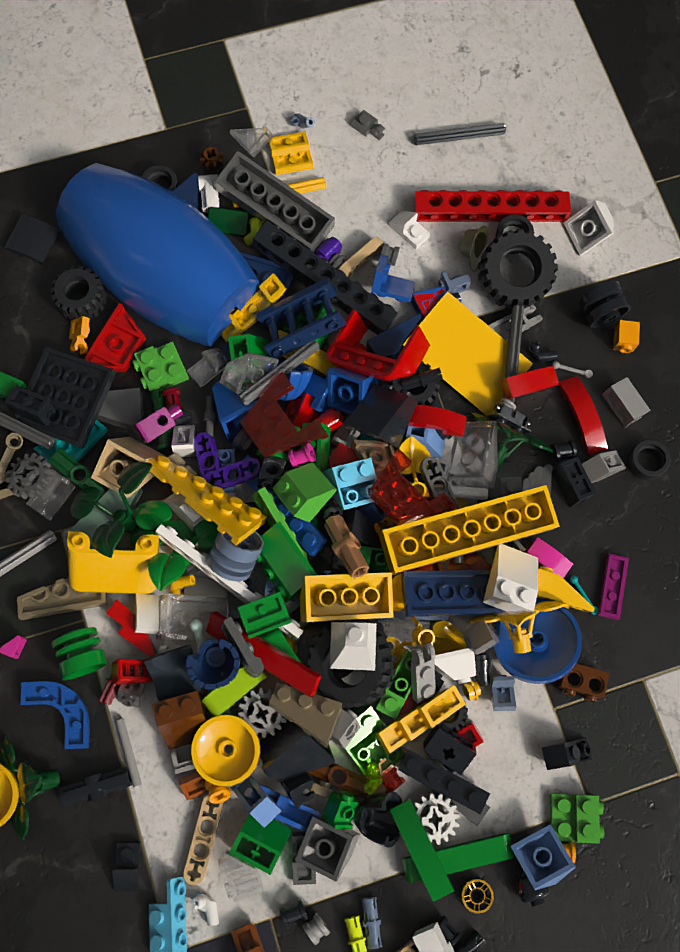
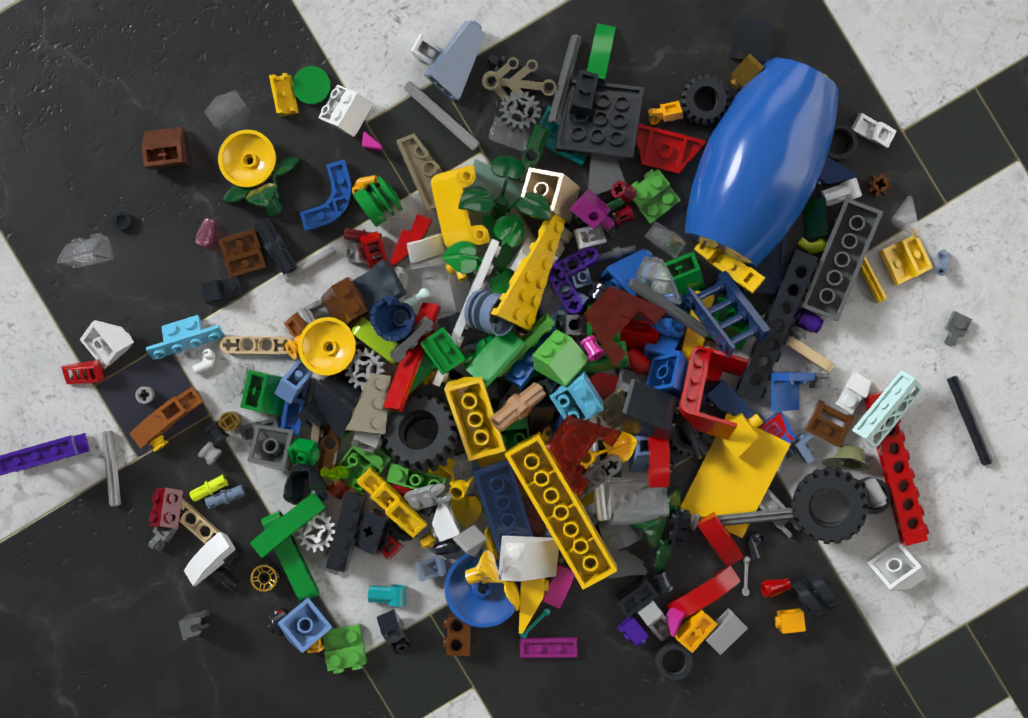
camera: 85 degrees right, 15 degrees up
white slope [330,622,376,670] -> none
none -> clear pink cone [194,218,216,248]
none -> reddish brown slope [218,228,266,278]
none -> pearl gold wheel [219,411,242,431]
none -> light orange arm [352,175,378,194]
none -> teal piece [368,584,407,607]
none -> dark red bush [611,181,636,203]
none -> dark purple brick [618,615,648,647]
none -> dark pink slope [666,608,685,637]
none -> light orange hinge [675,609,718,653]
none -> yellow torso [721,413,763,459]
none -> pearl gold slope [728,54,764,90]
none -> red cone [761,579,791,599]
none -> reddish brown plate [805,400,854,447]
none -> white slope [852,113,896,148]
none -> light aqua fence [852,370,924,449]
none -> light grey cone [864,478,887,508]

